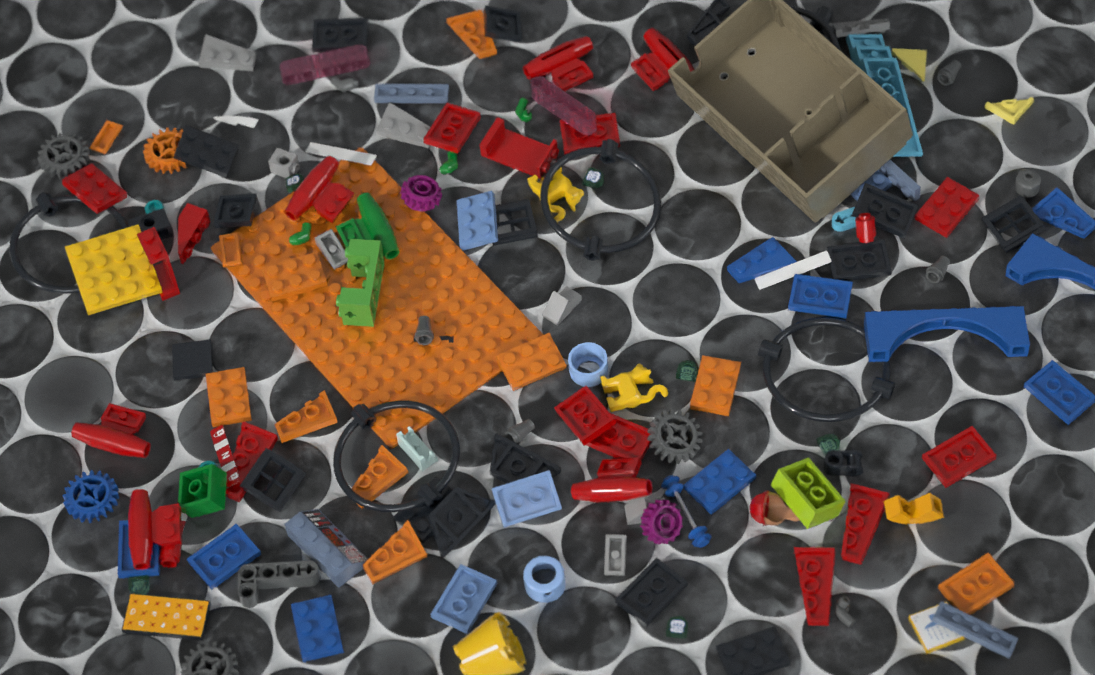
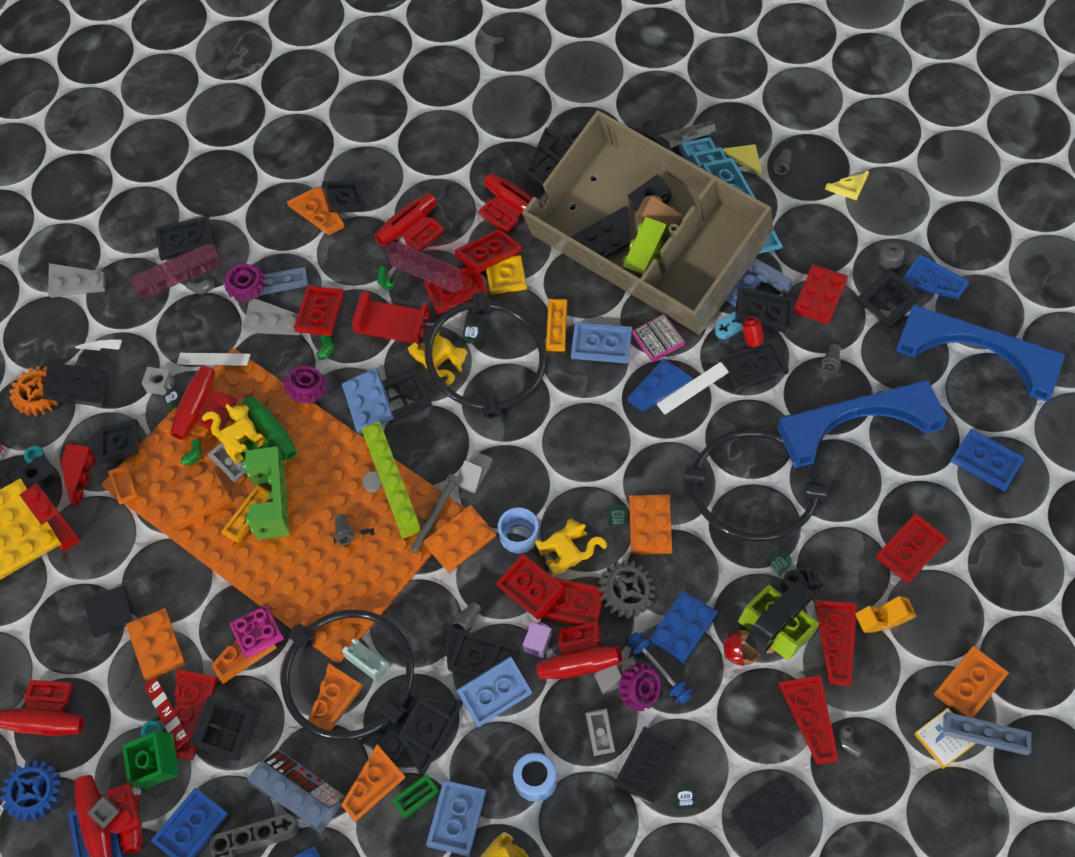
camera: 15 degrees left, 5 degrees up
blue plate [788,274,853,319] -> none
none -> dark grey plate [88,795,121,829]
none -> yellow animal [202,404,267,464]
none -> light orange tile [221,484,270,544]
none -> magenta gear [224,263,266,302]
none -> dark pink tile [229,604,284,659]
none -> lime arch [361,421,421,539]
none -> light grey tile [363,472,383,493]
none -> green tile [391,774,440,820]
none -> dark grey bar [411,474,461,553]
none -> red plate [455,228,522,273]
none -> yellow tile [486,255,527,295]
none -> lavender brick [523,622,552,658]
none -> light orange tile [546,299,568,351]
none -> black wing [571,206,629,259]
none -> medium blue plate [571,322,632,364]
none -> lime brick [622,217,670,279]
none -> black brick [627,174,672,212]
none -> tile [632,314,685,362]
none -> medium nougat brick [635,195,682,235]
none -> black beam [745,580,815,655]

